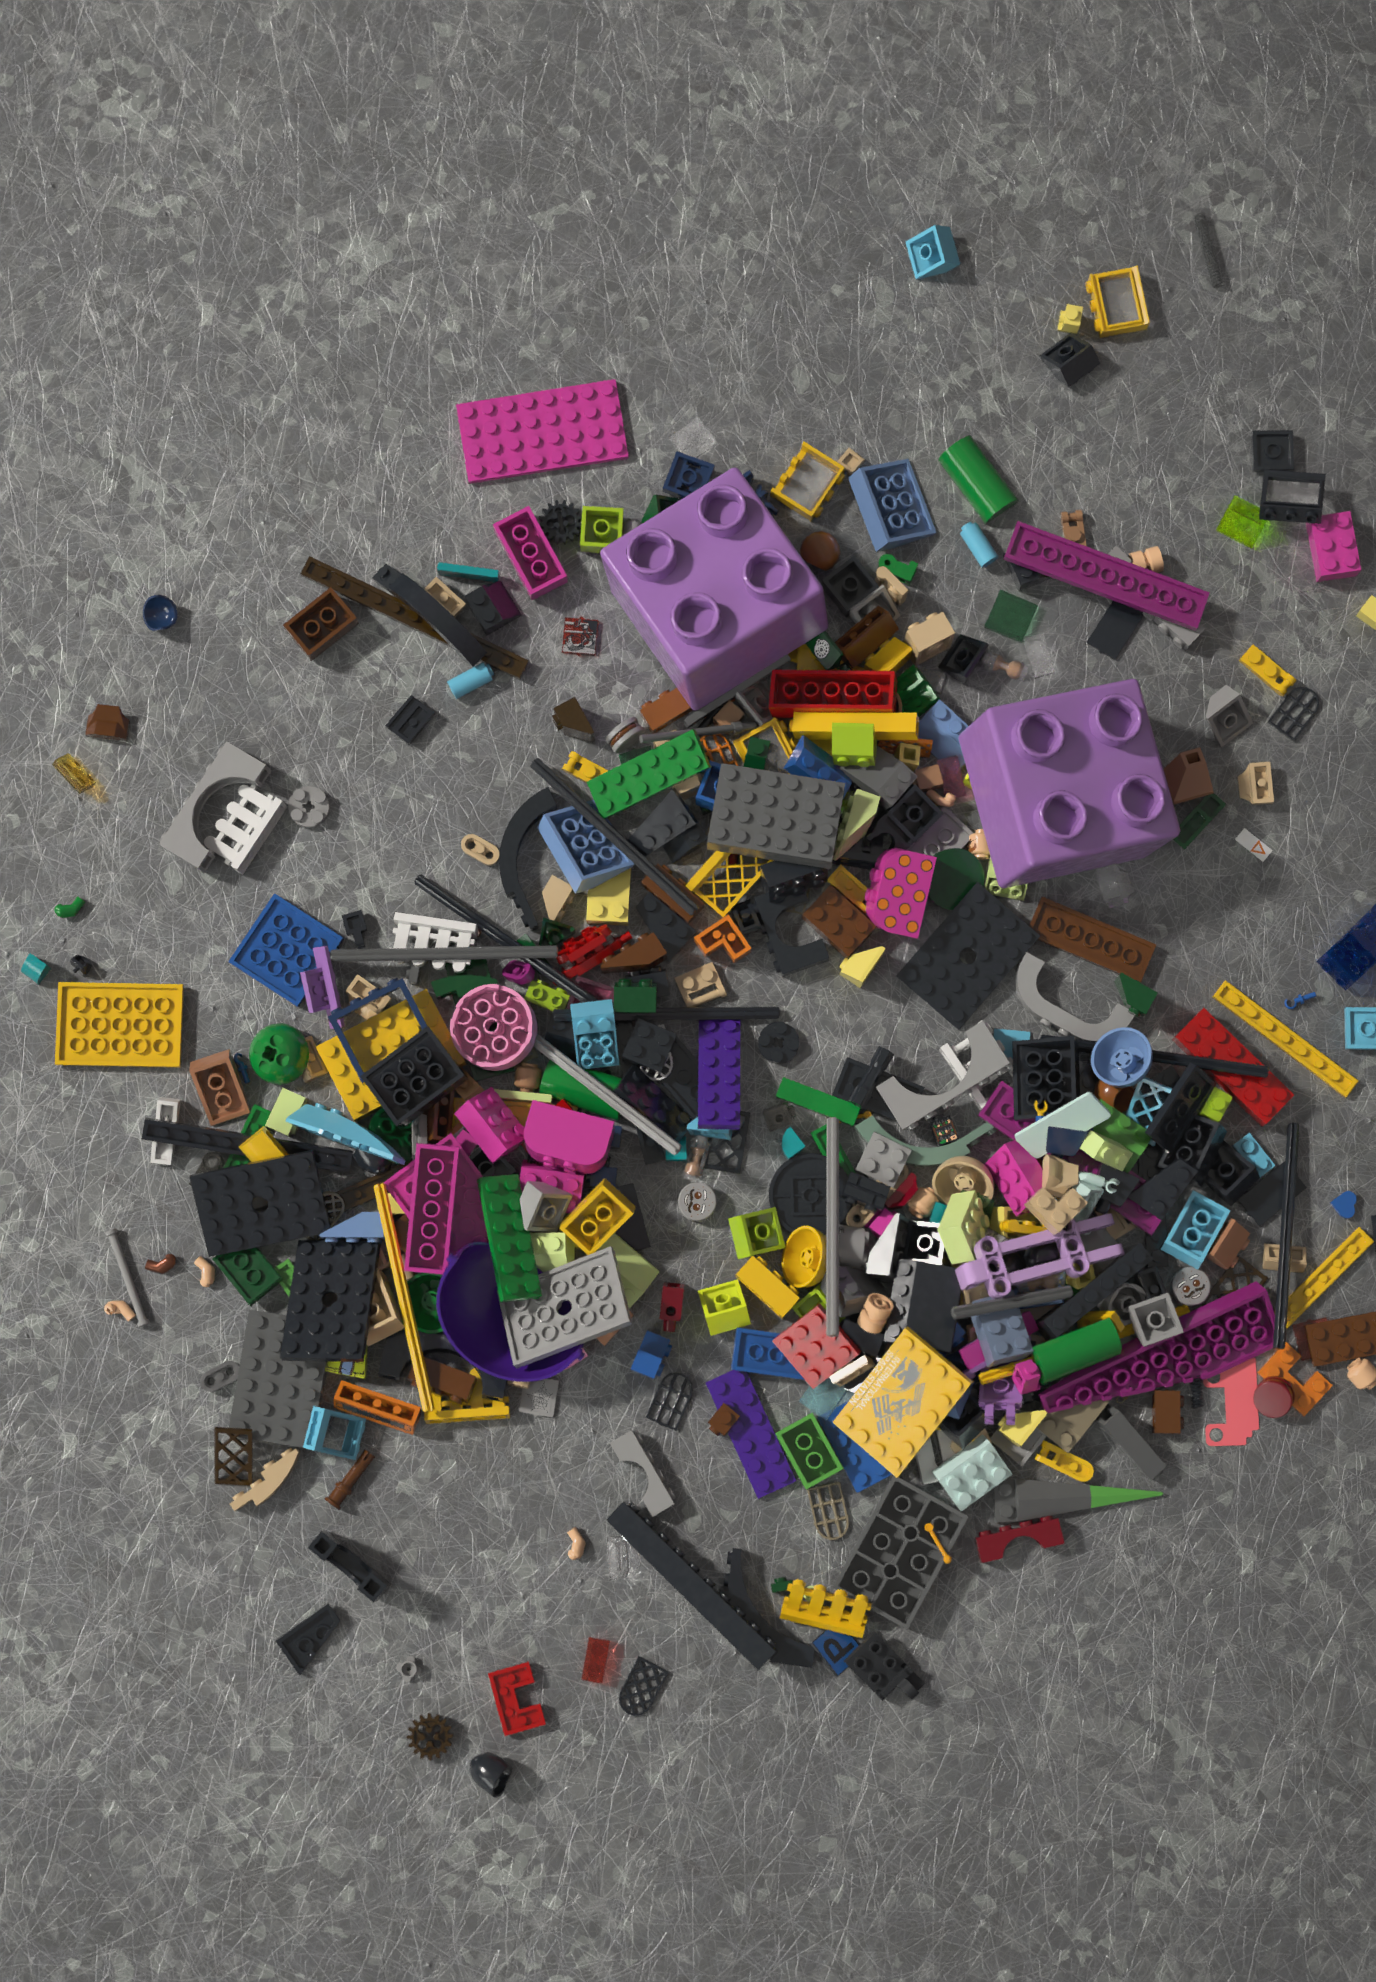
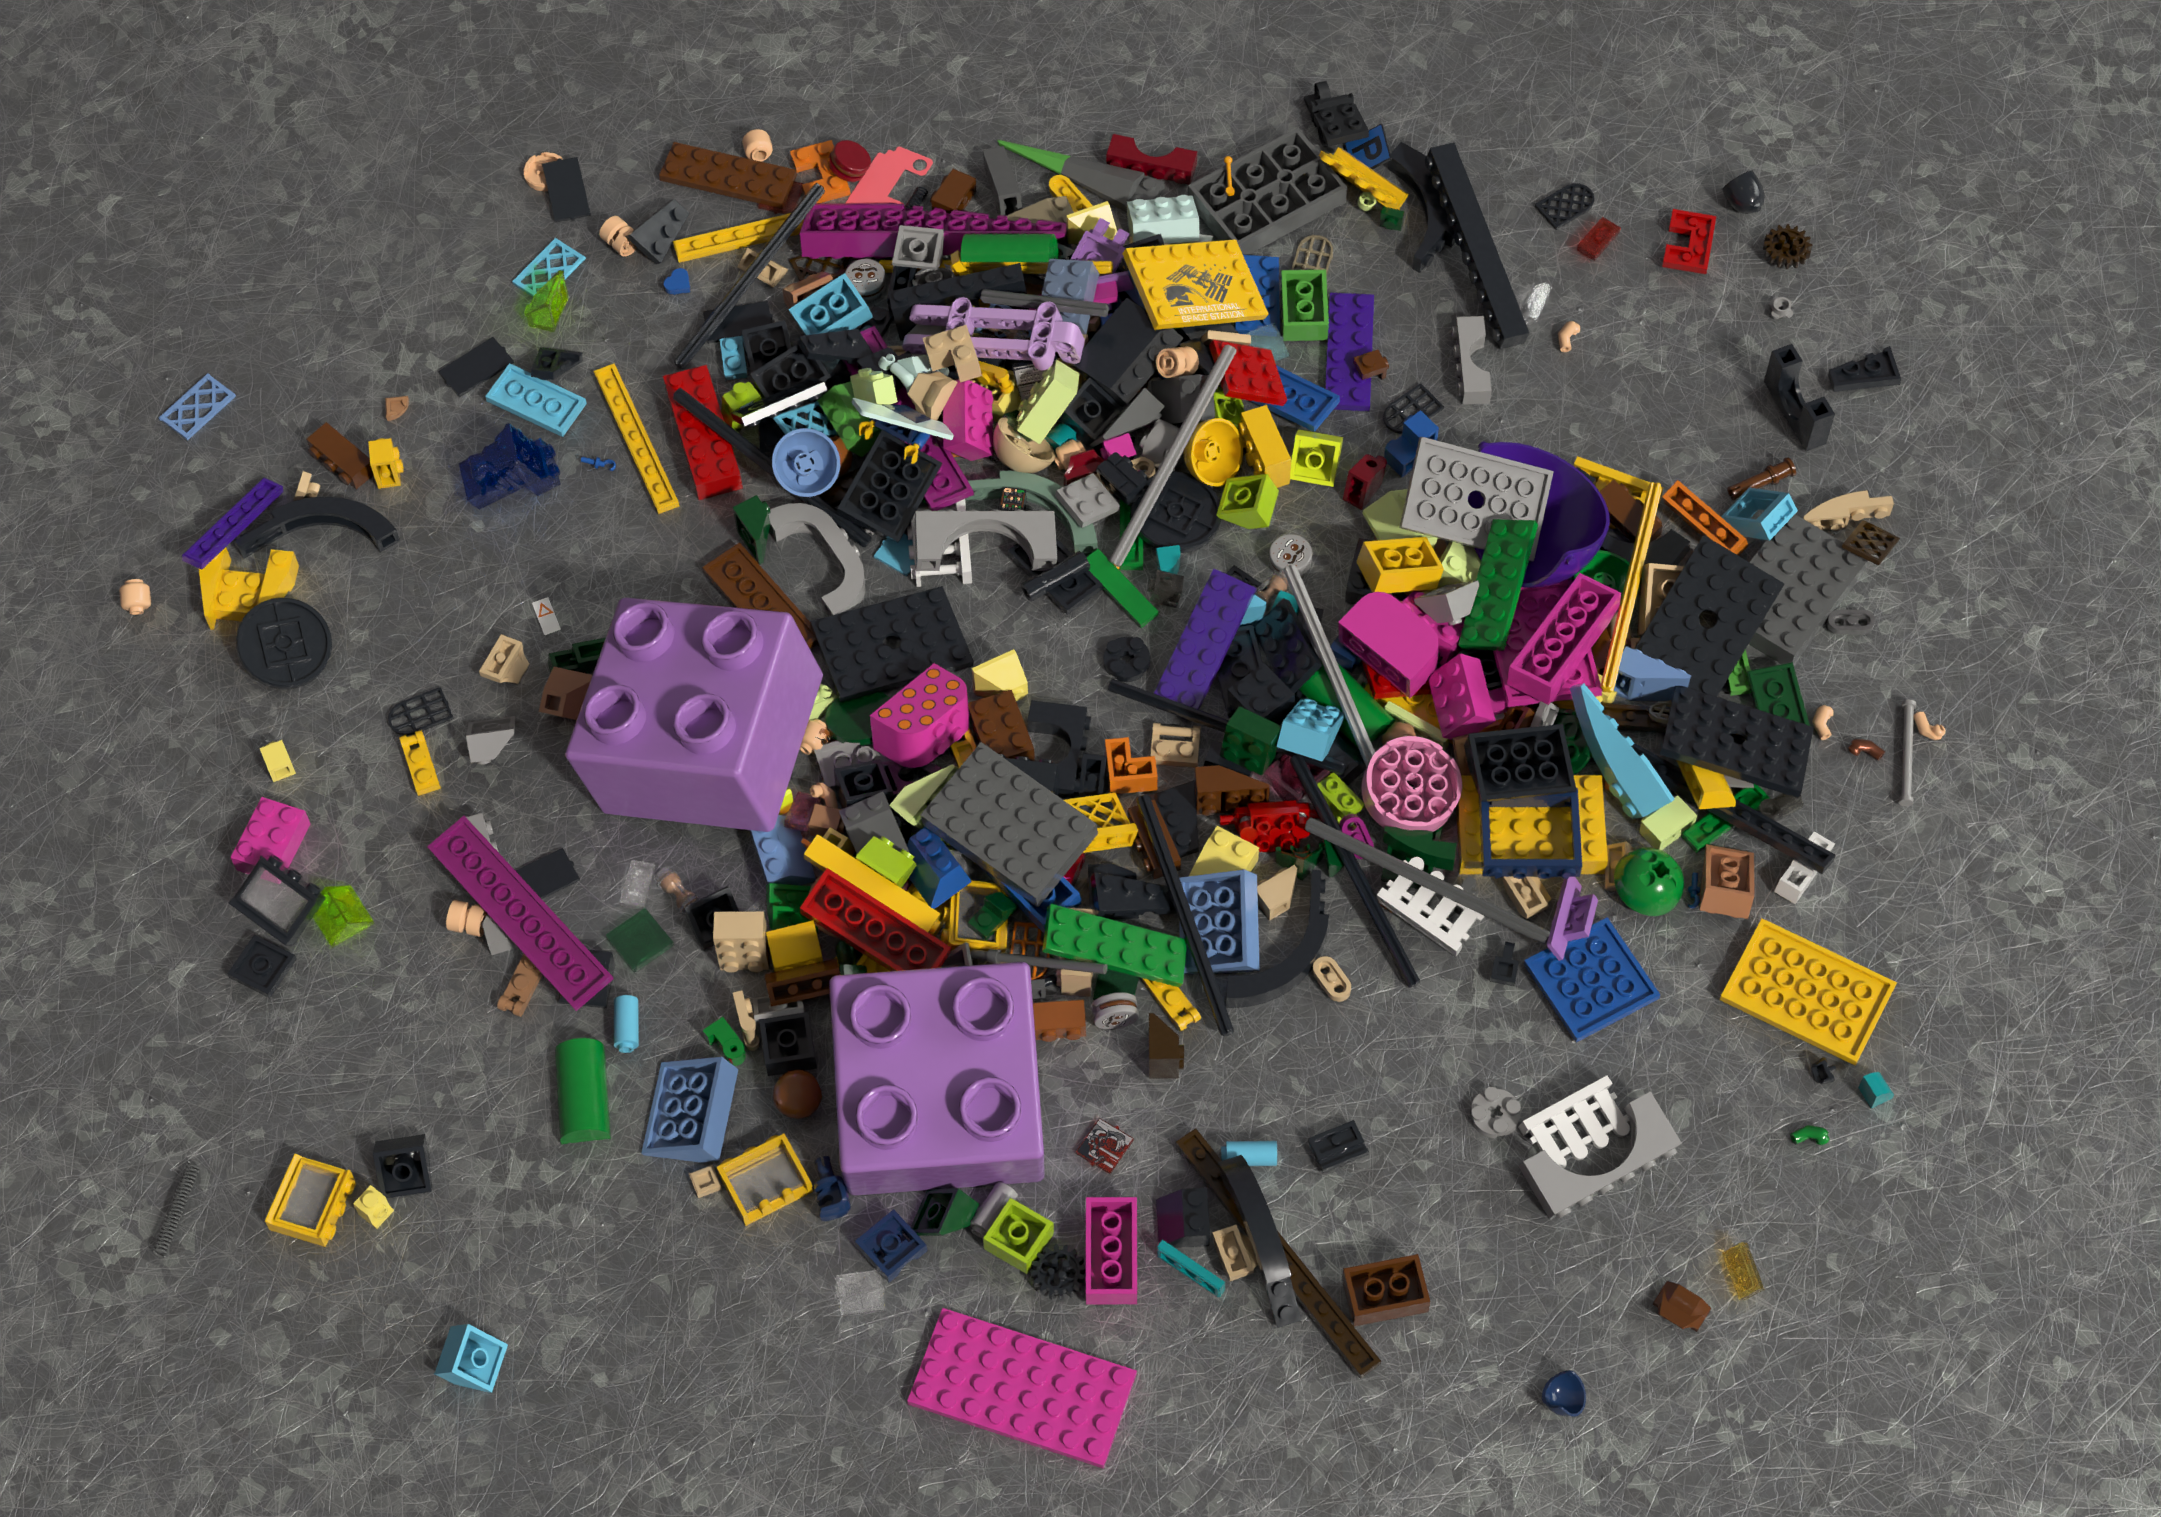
camera: 150 degrees left, 20 degrees down
dark pink brick [1012,1359,1041,1395] -> none

